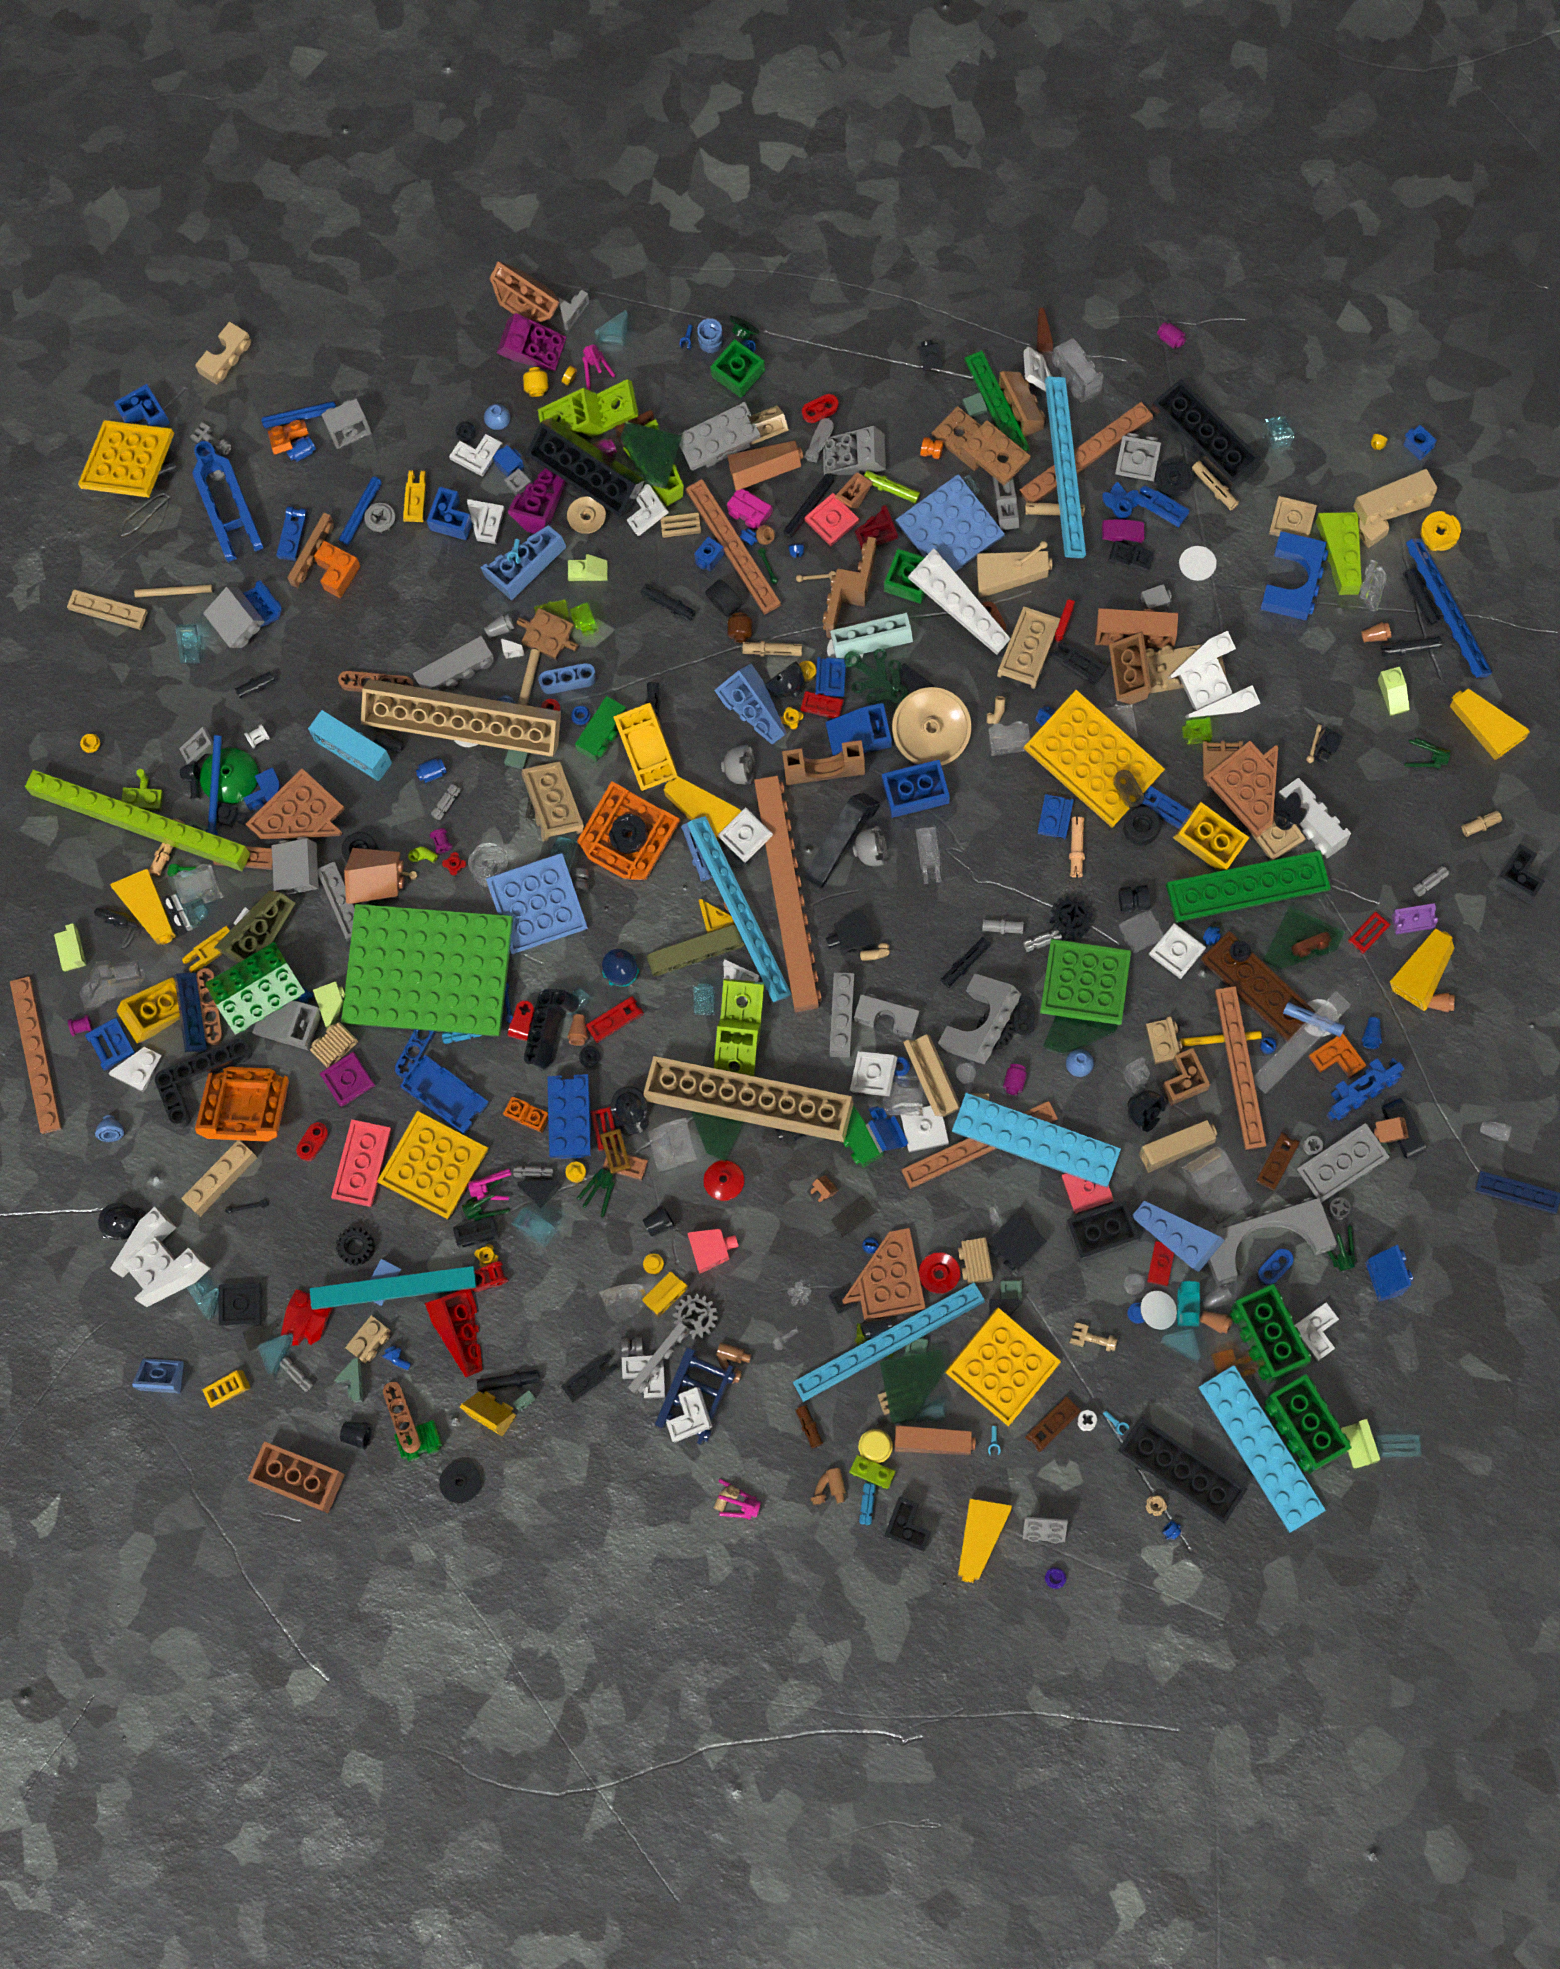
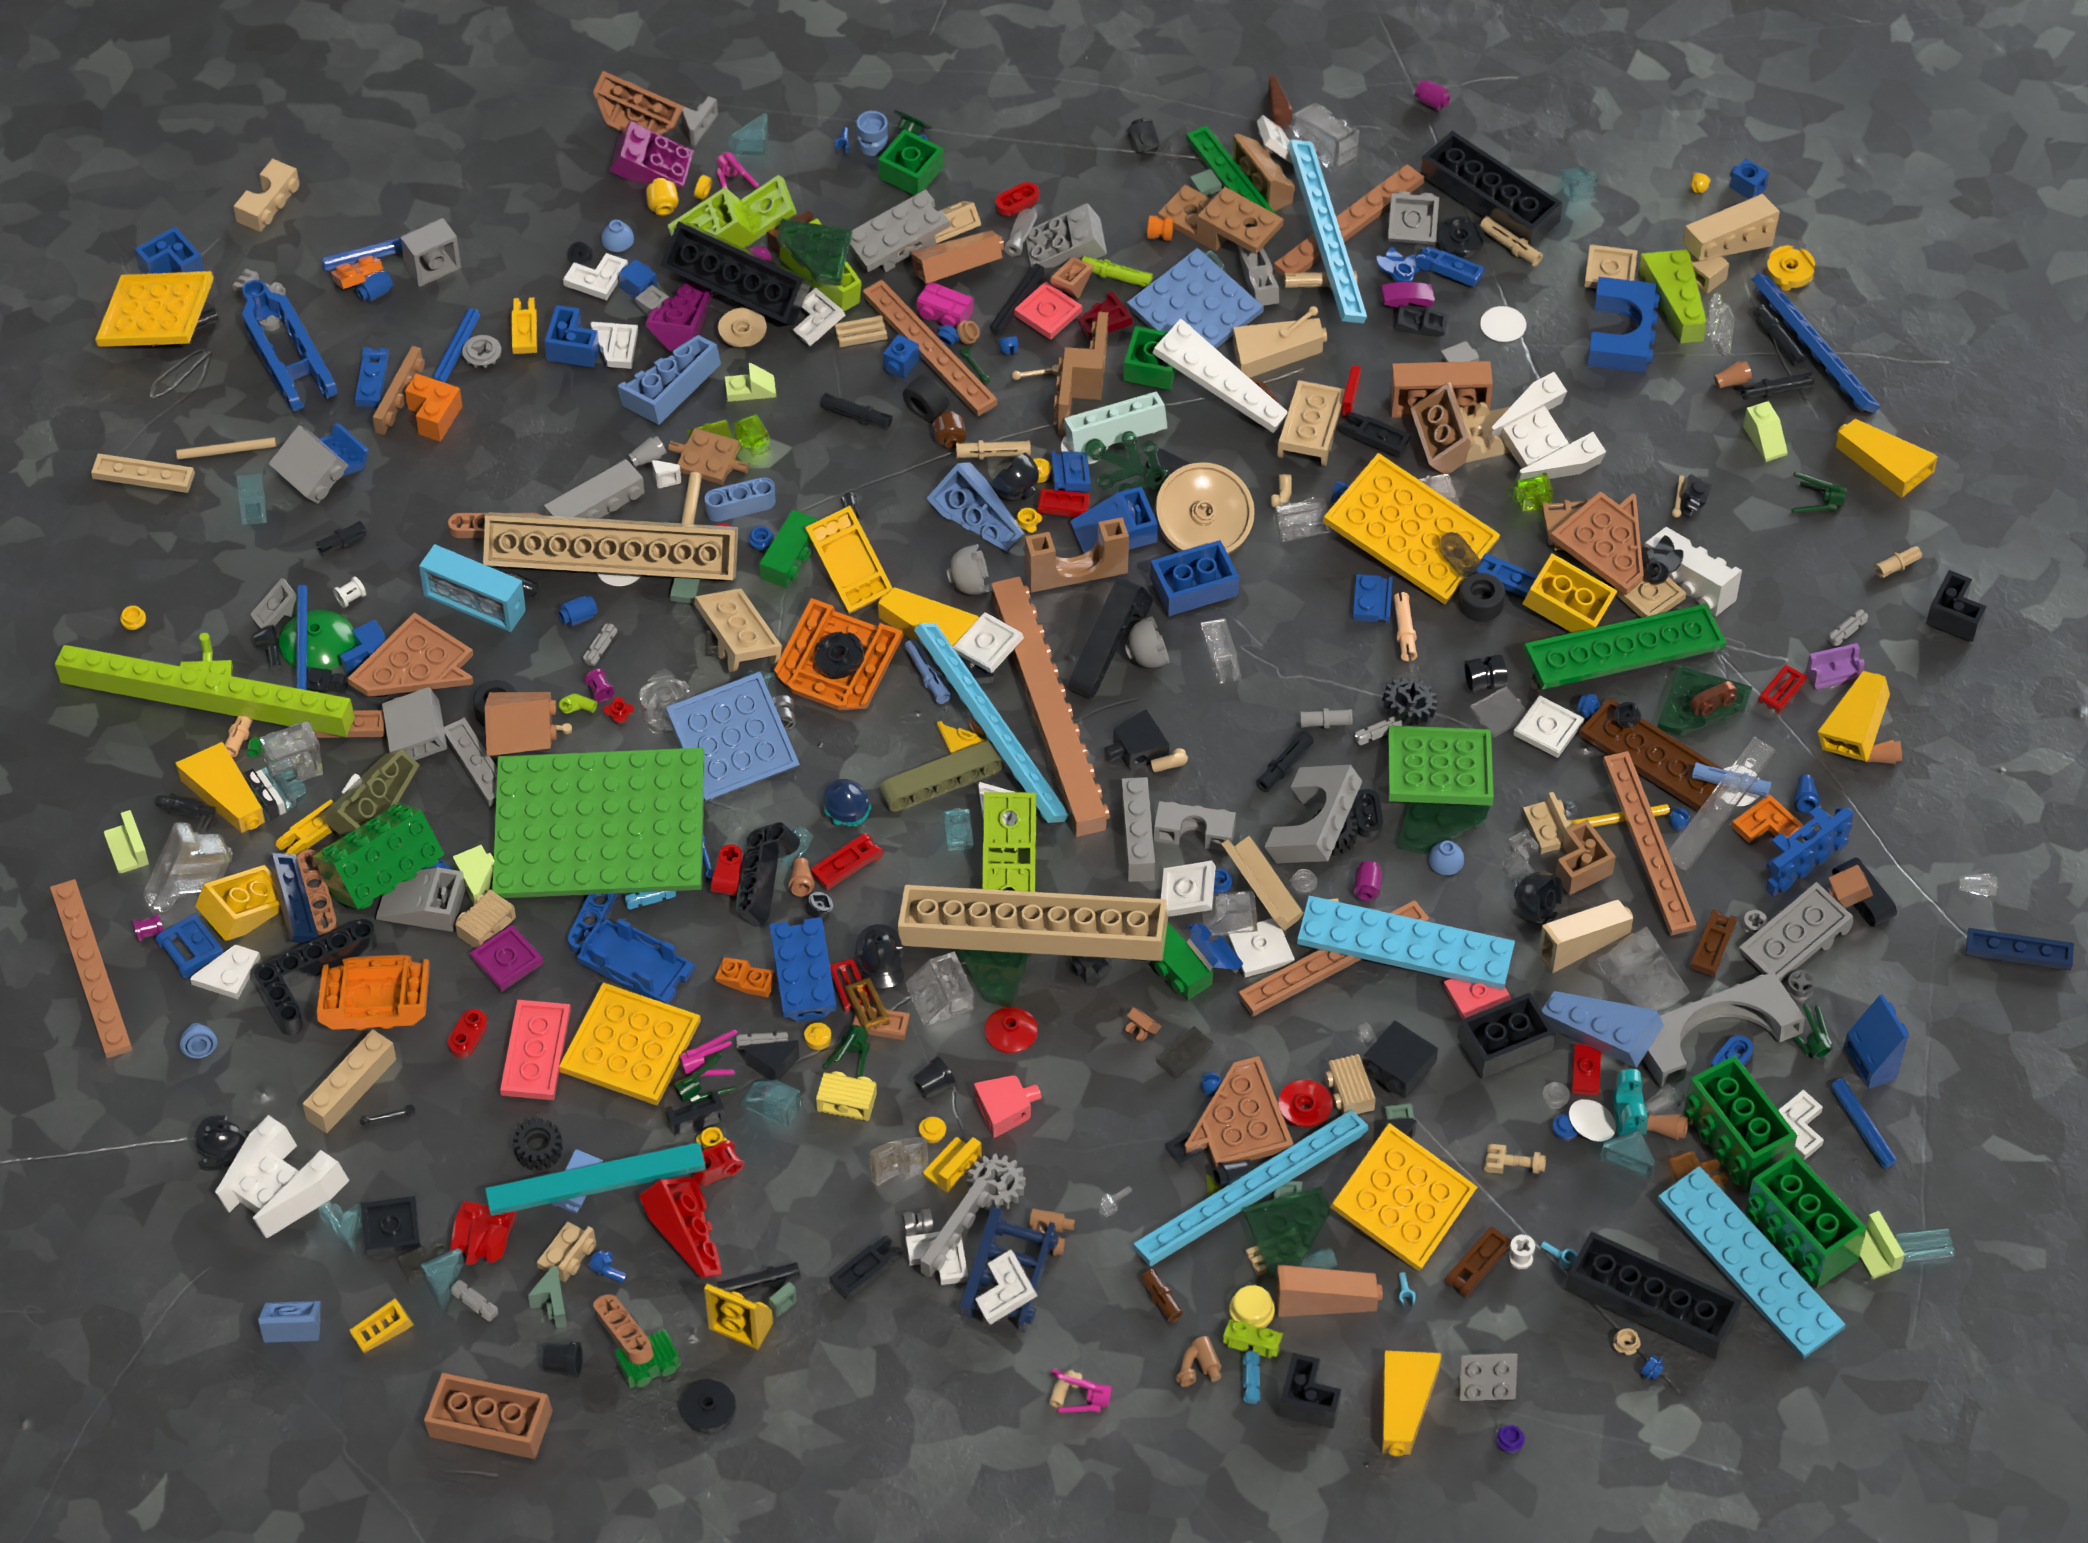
camera: 15 degrees left, 20 degrees down
medium azure hand [507,539,521,564] -> none
clear plant [787,1282,811,1305] -> none
none -> light yellow brick [816,1071,877,1121]
none -> blue axle [1831,1078,1896,1169]

